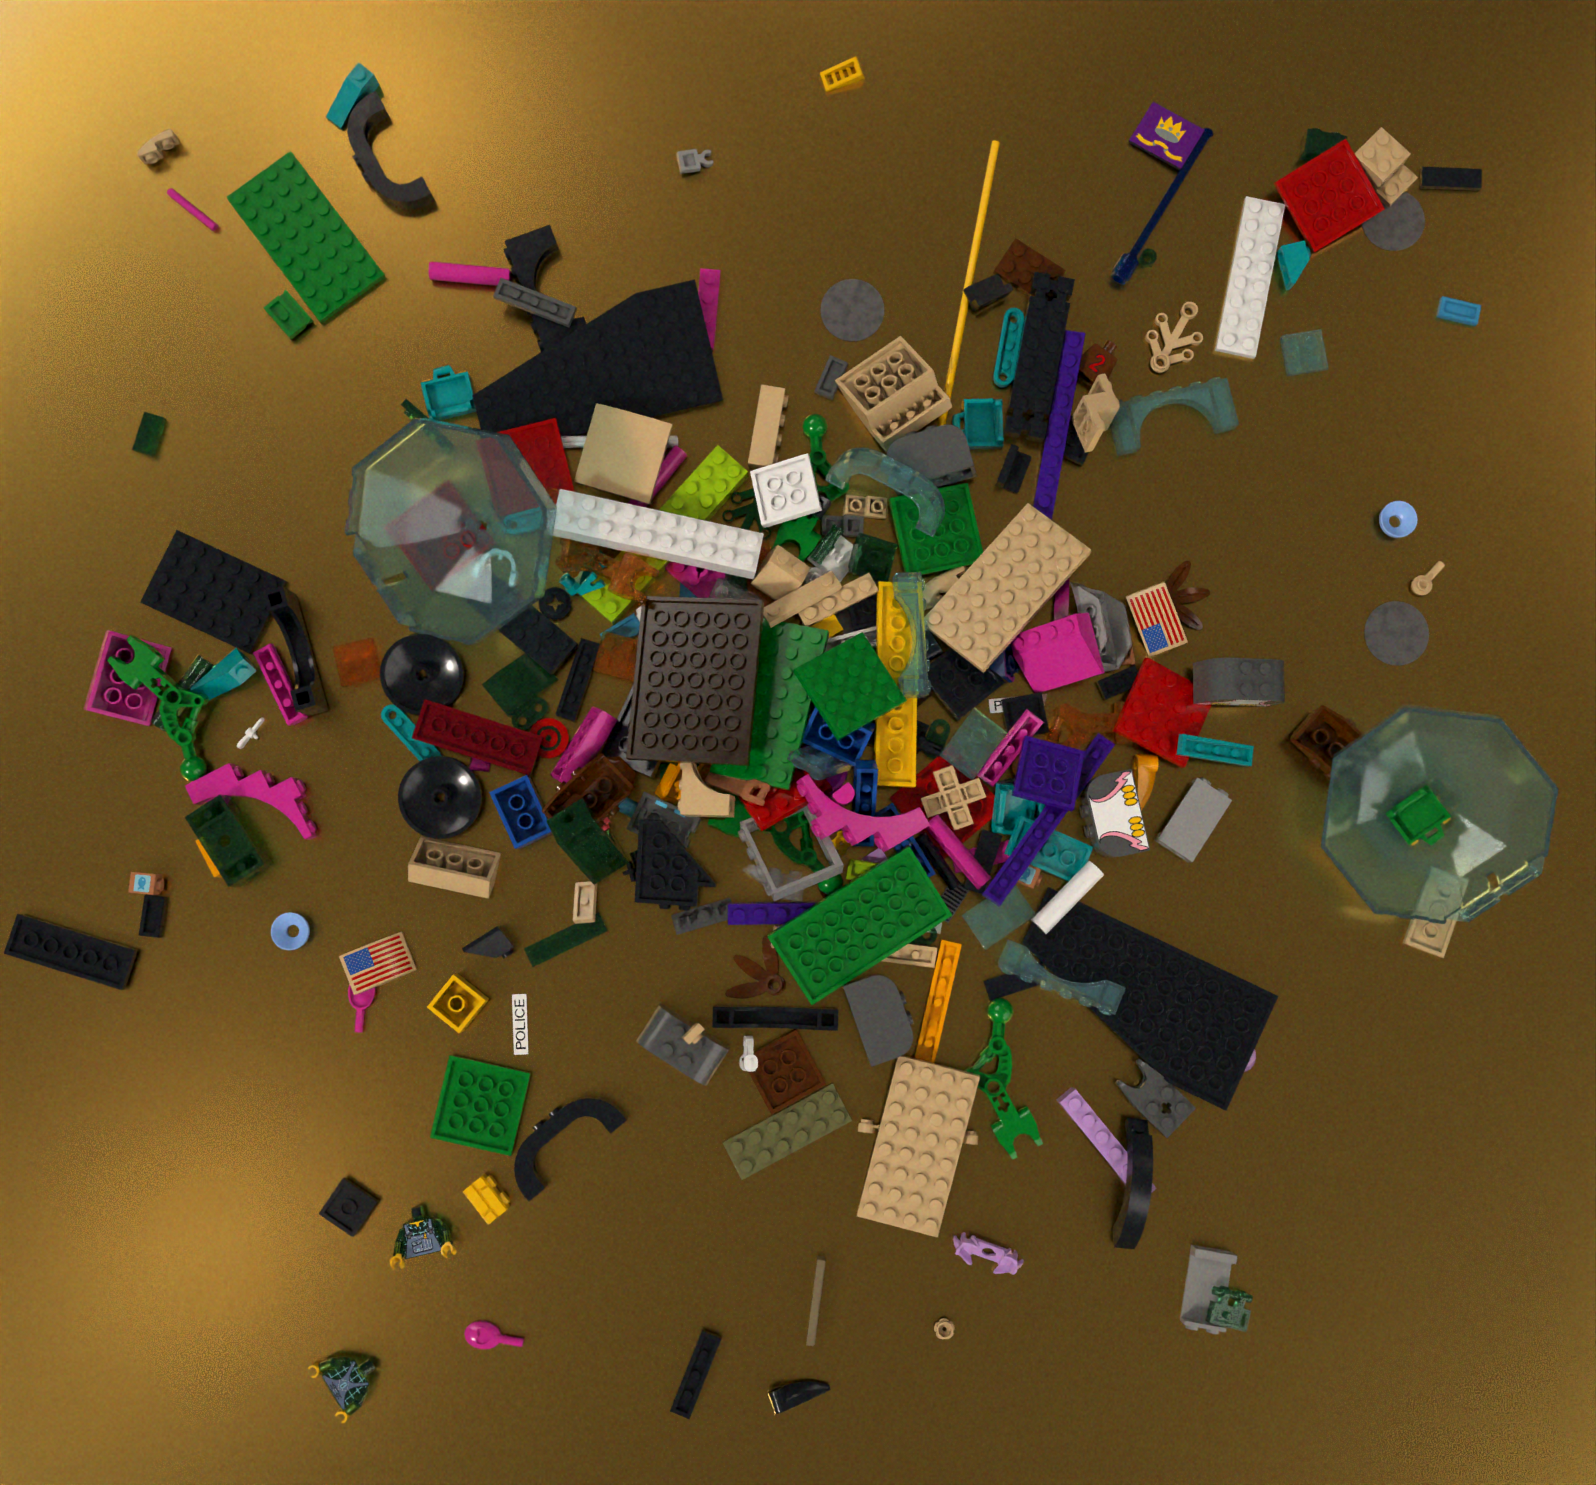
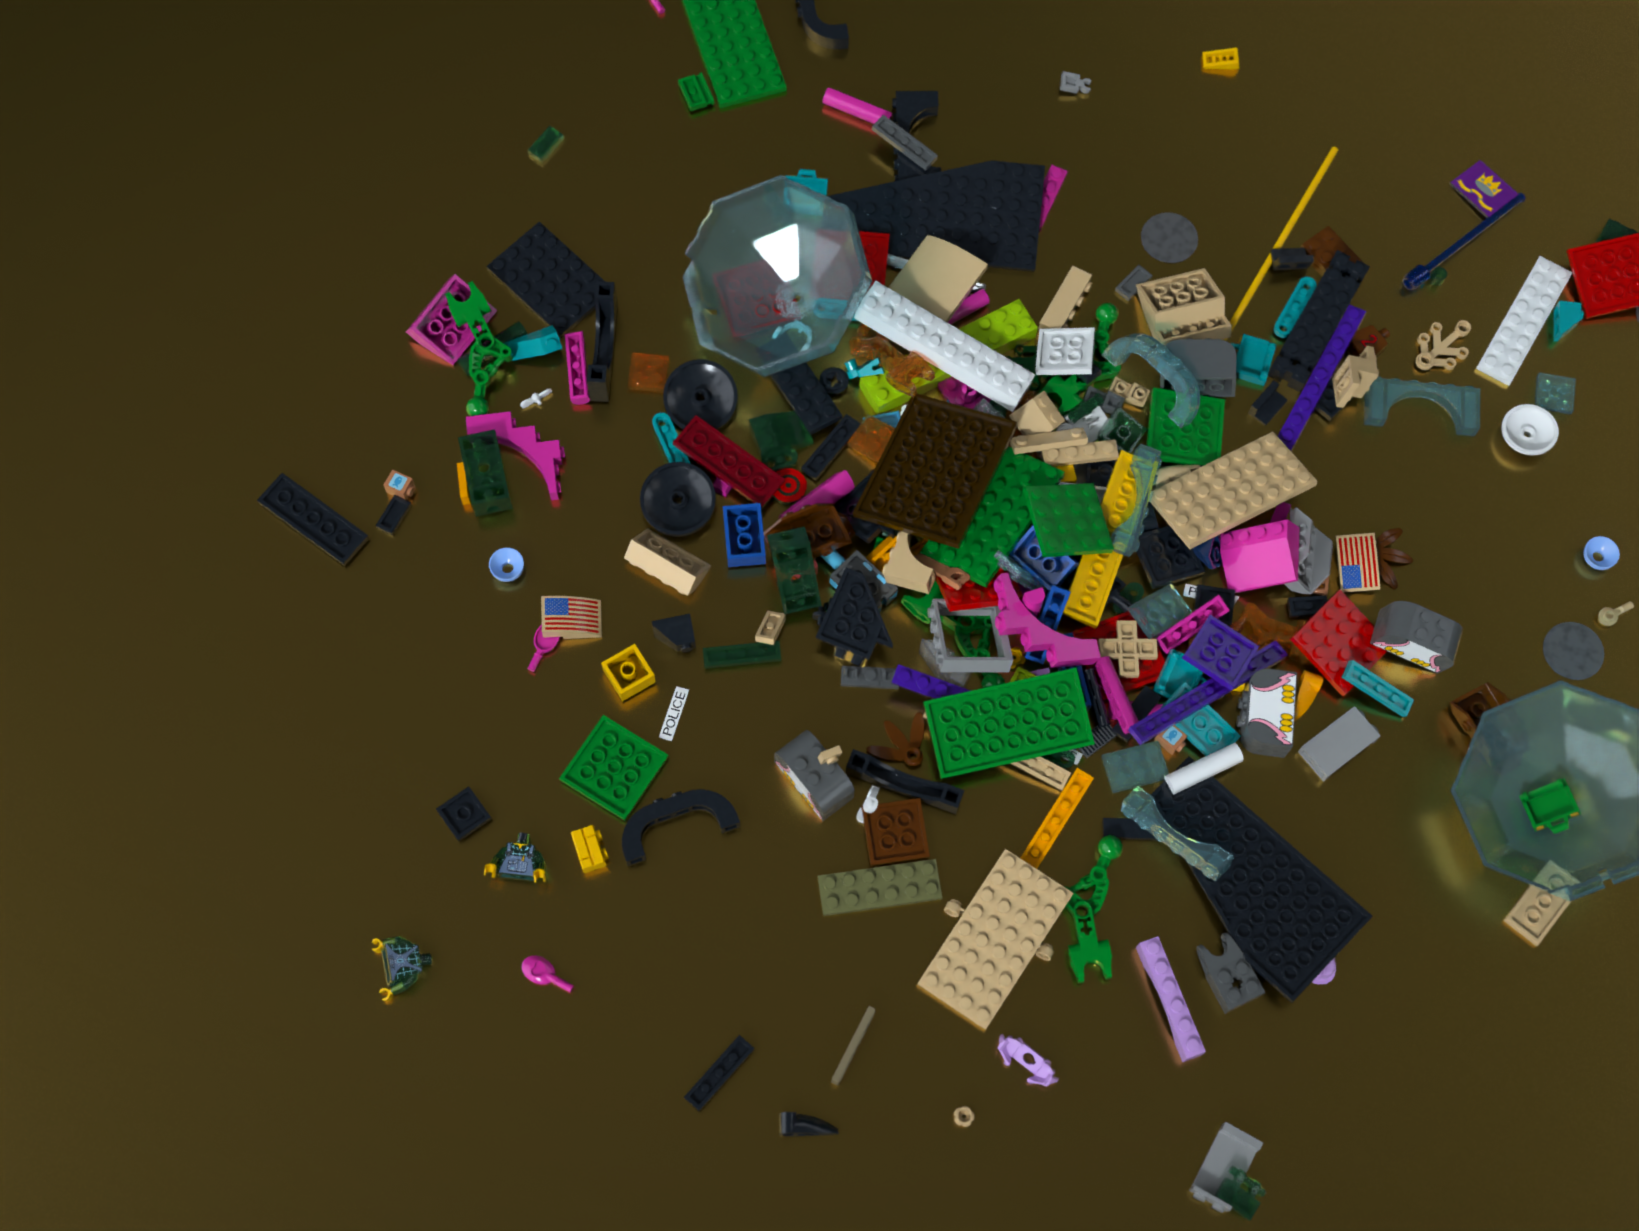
camera: 20 degrees right, 15 degrees down
dark grey brick [843,974,914,1067] -> none
black arch [1112,1118,1153,1249] -> none
none -> white dish [1501,404,1559,455]

